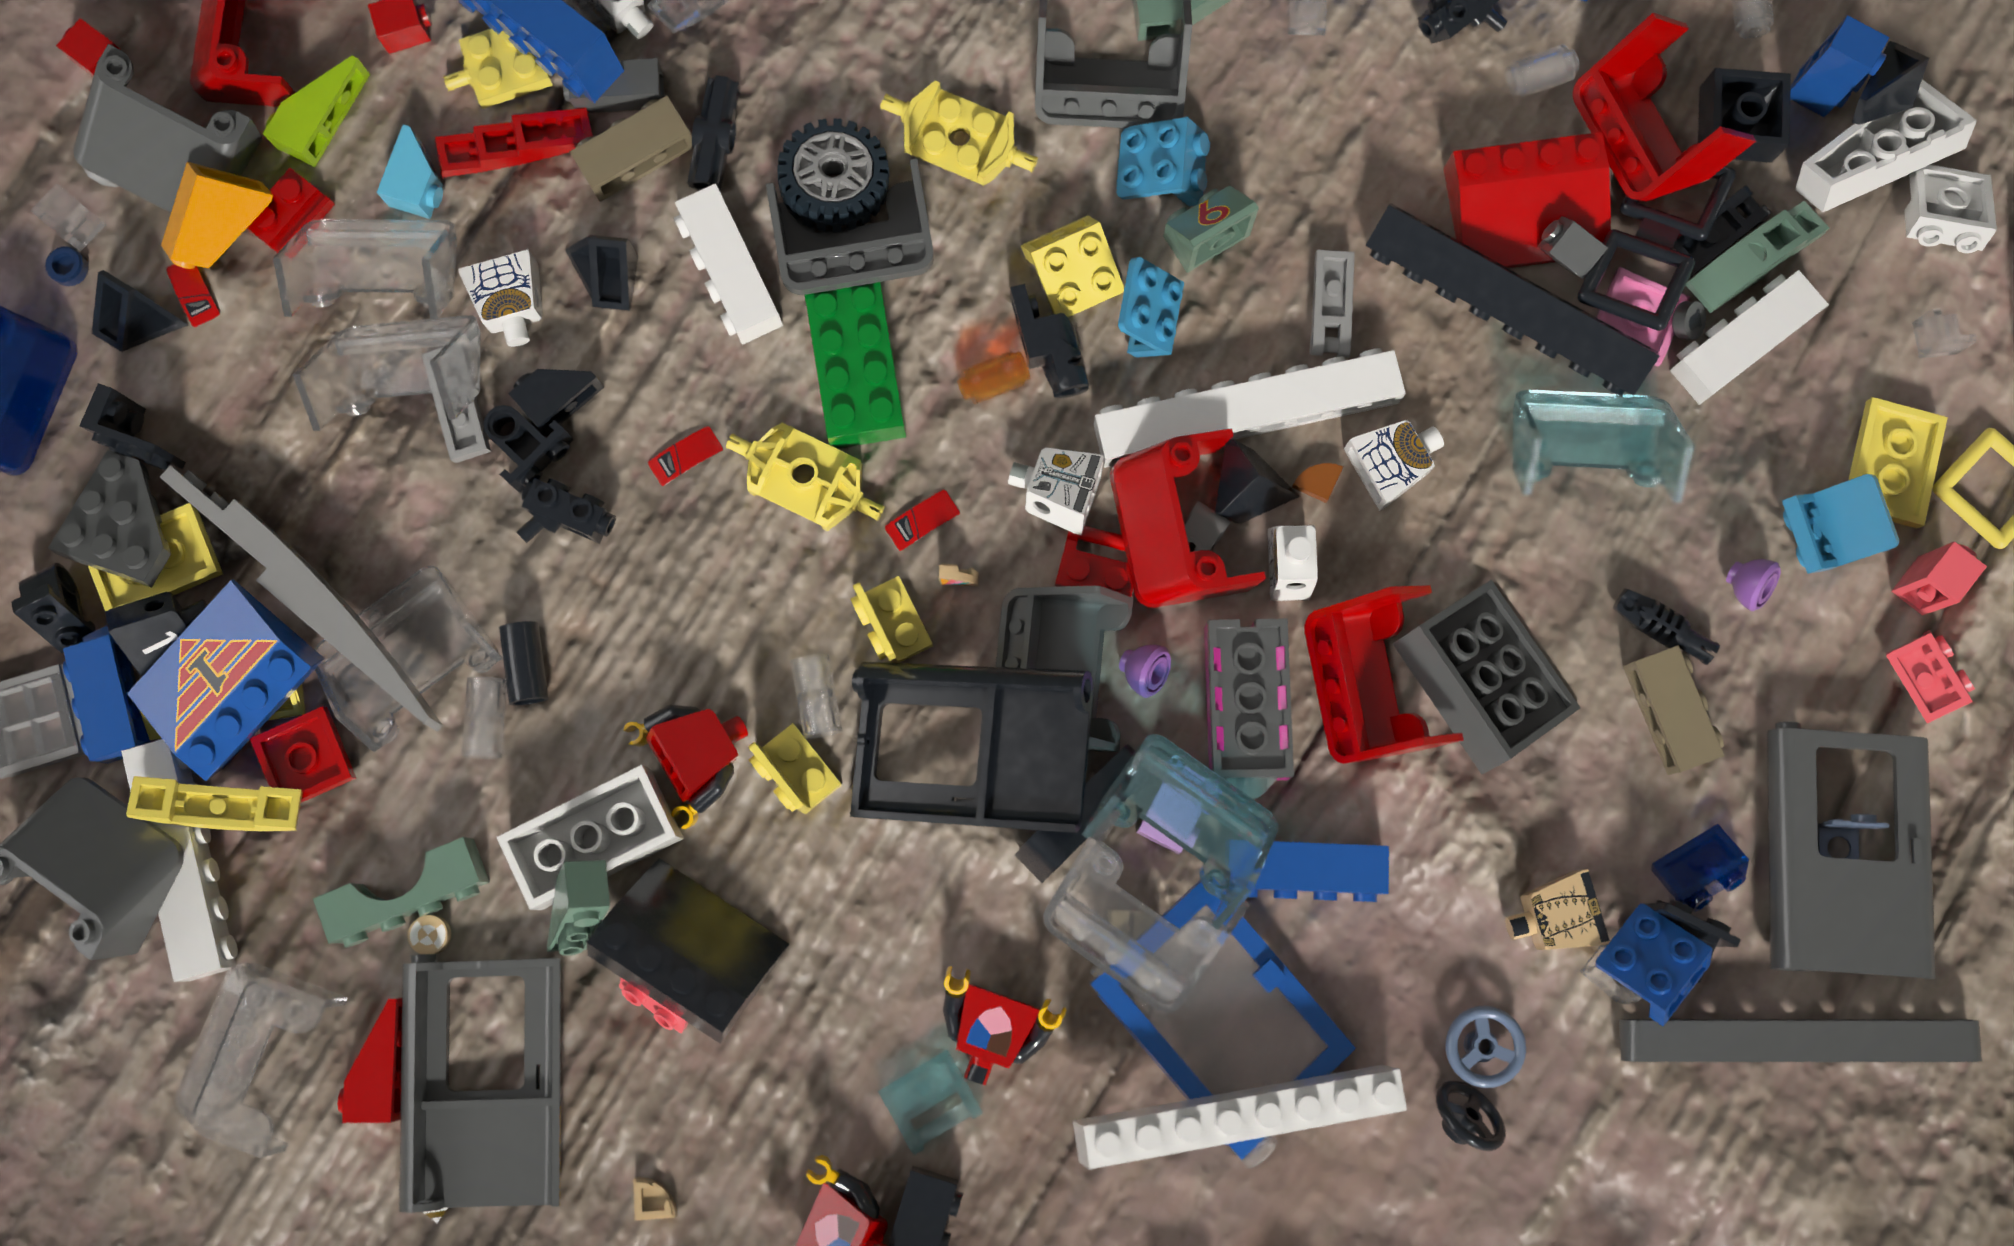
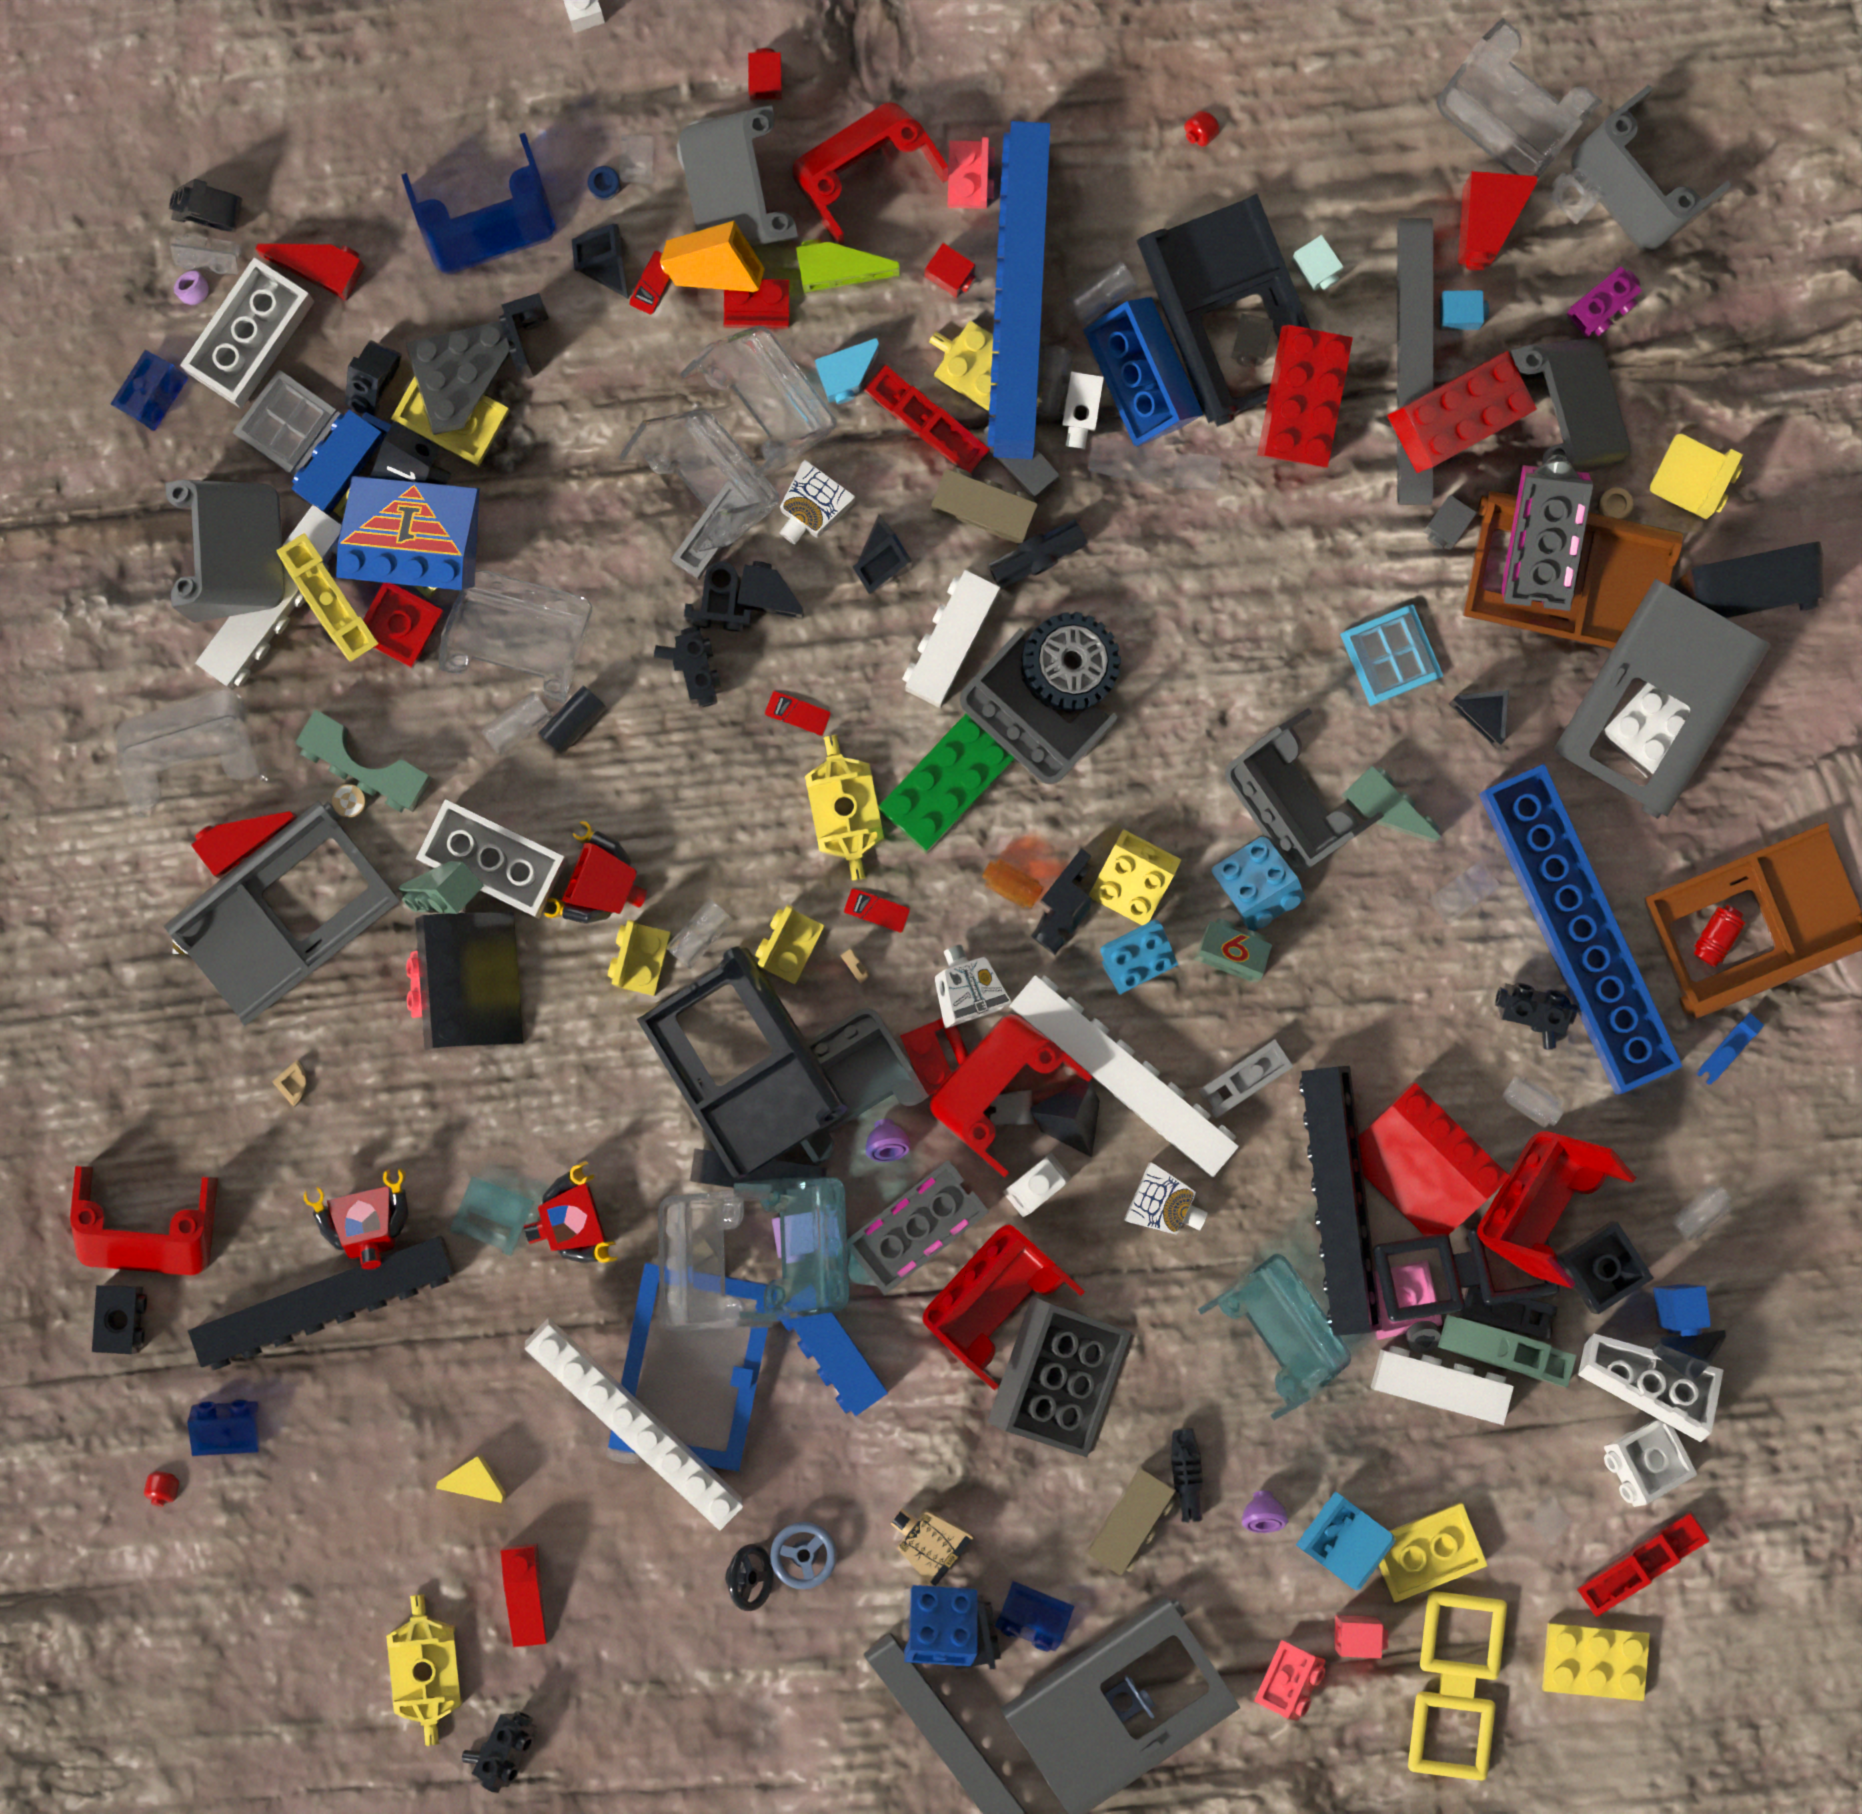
camera: 50 degrees right, 5 degrees up
light grey slope [160,466,443,732] -> none
light yellow plate [880,81,1038,185] -> none
dark orange tile [1292,463,1344,503] -> none
dark grey brick [1537,216,1608,279] -> none

